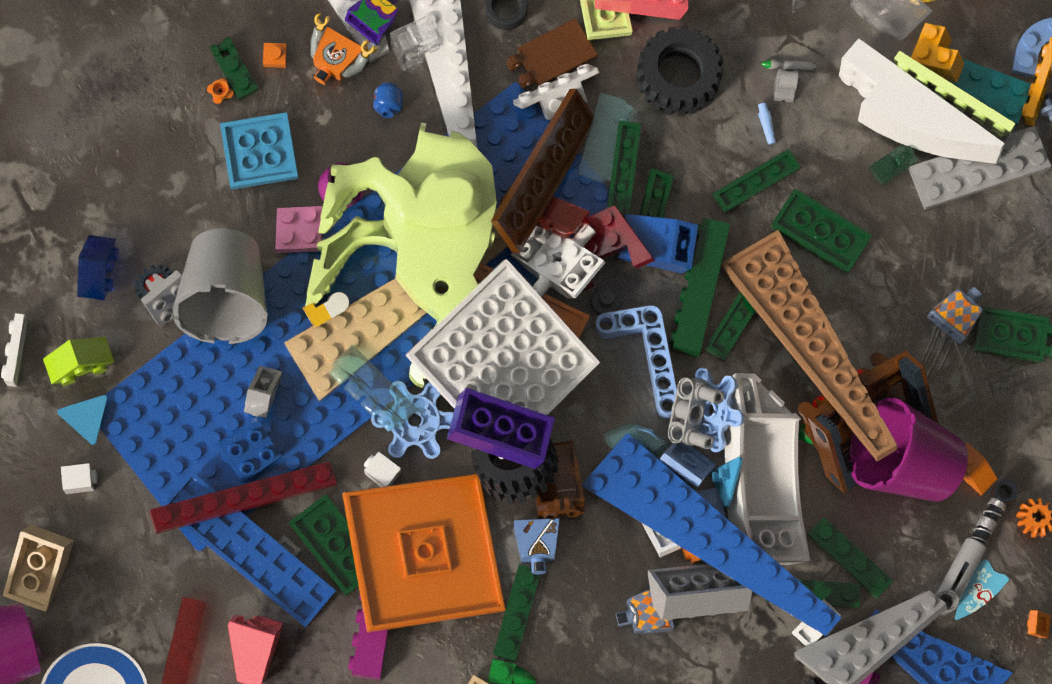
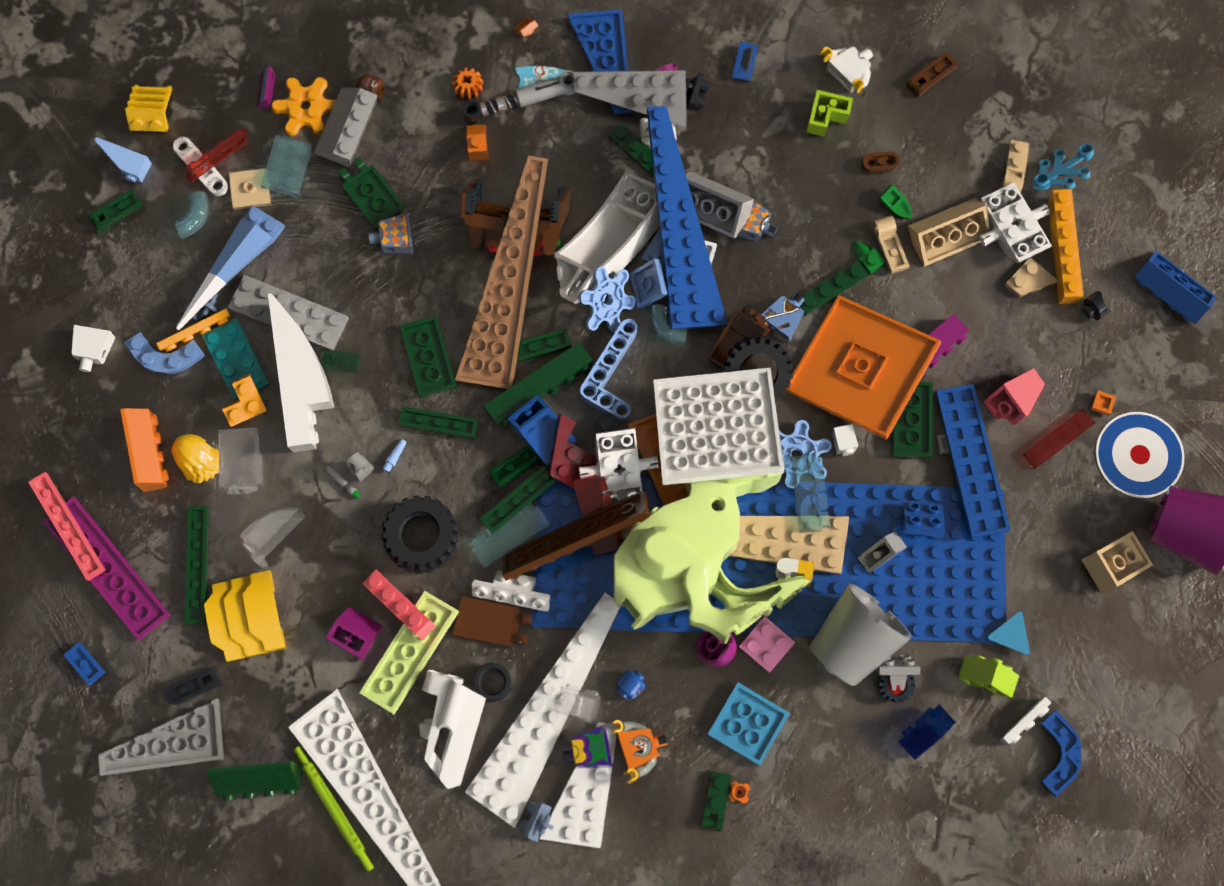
camera: 135 degrees left, 0 degrees up
white brick [61,463,98,494] -> none
dark red plate [149,462,337,534] -> none
orange plate [263,43,287,68] -> none
dark purple brick [447,388,555,469] -> none
light grey piece [668,378,724,449] -> none
dark azure piece [711,457,743,507] -> none
dark green plate [807,517,893,599] -> none
magenta cone [849,398,968,502] -> none
yellowish green plate [894,51,1015,138] -> none

